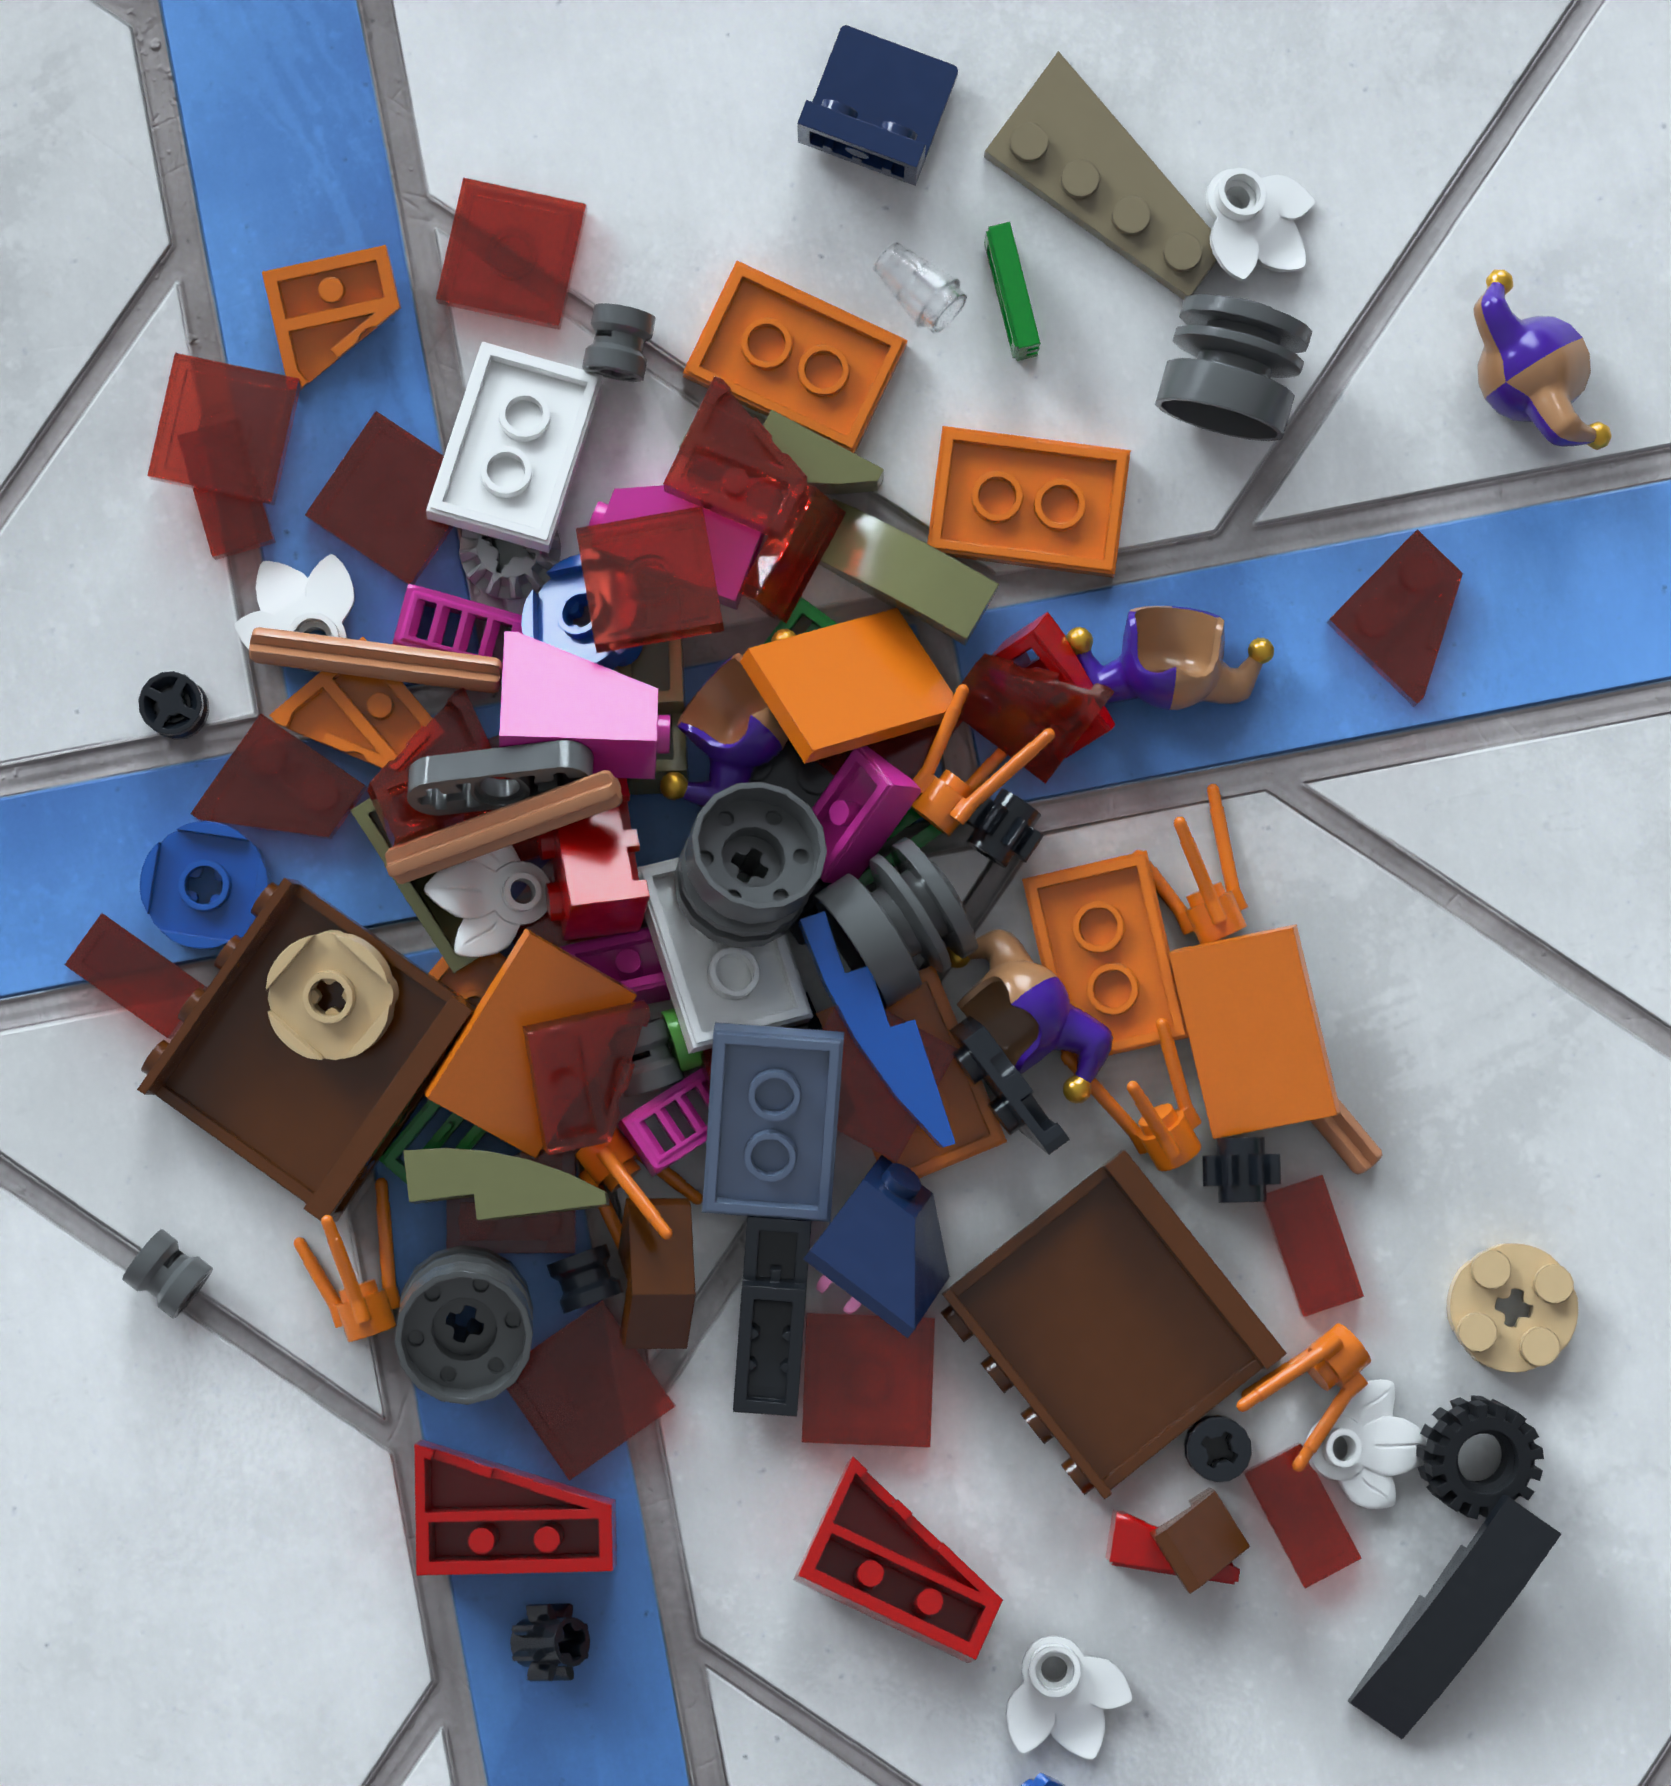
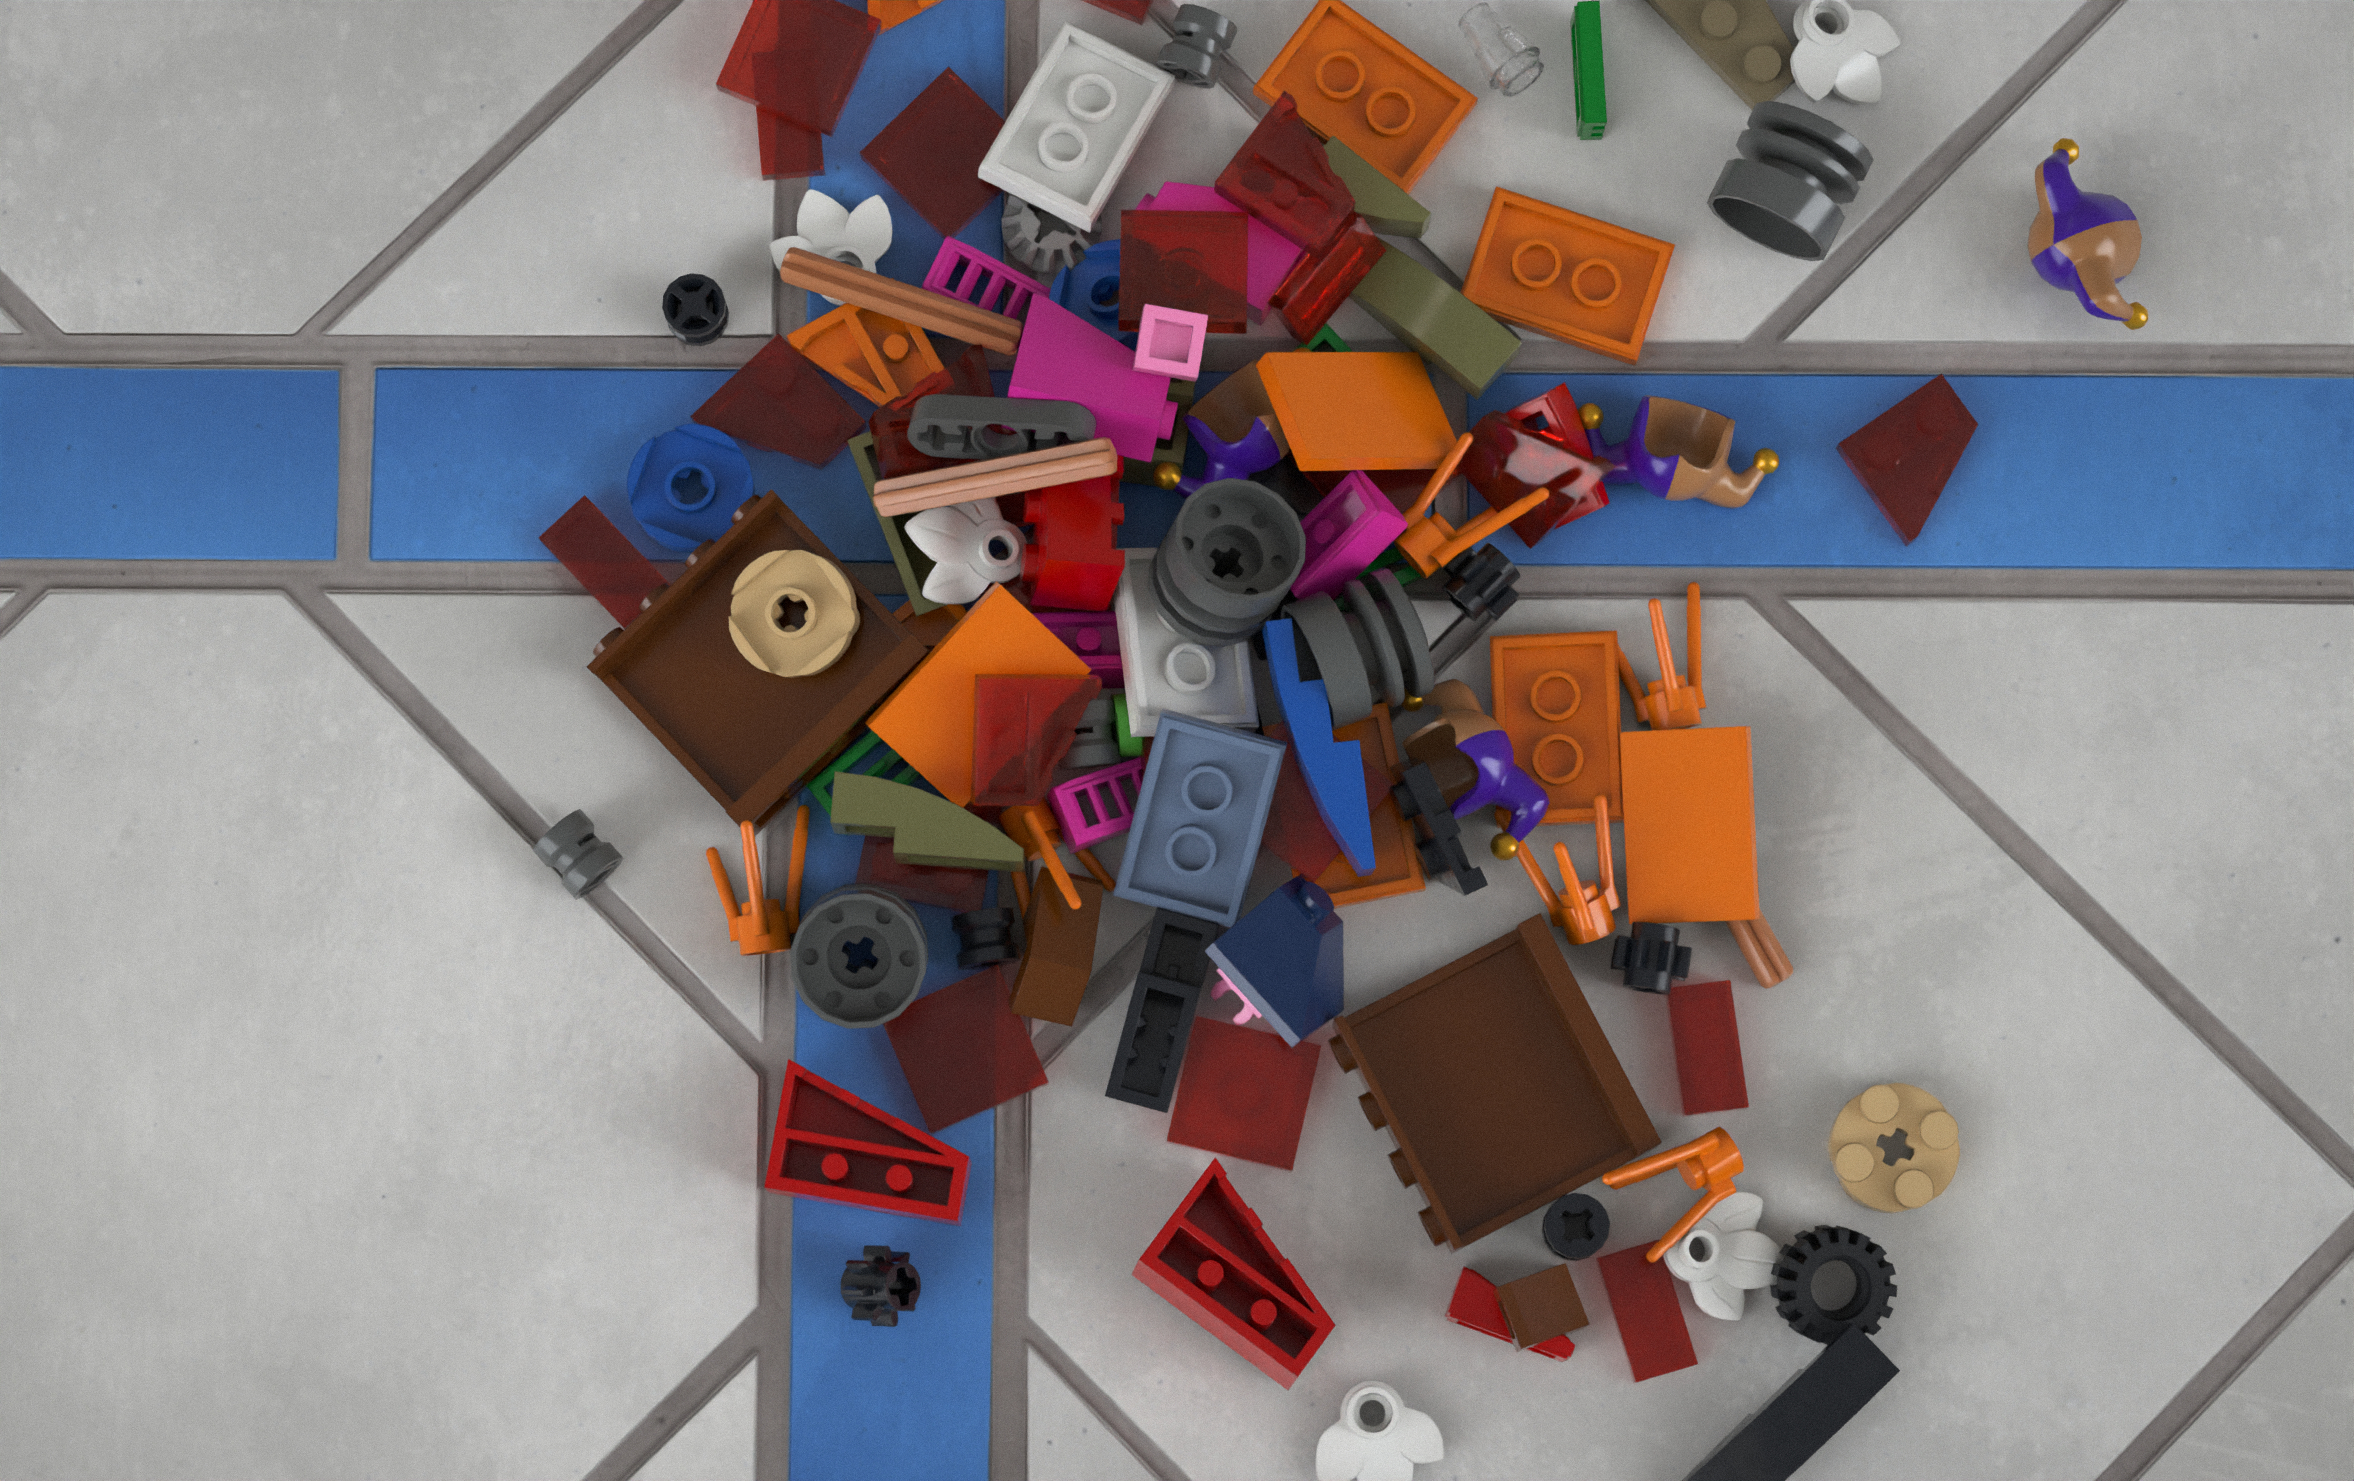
camera: 10 degrees right, 5 degrees down
none -> bright pink tile [1132,304,1208,382]

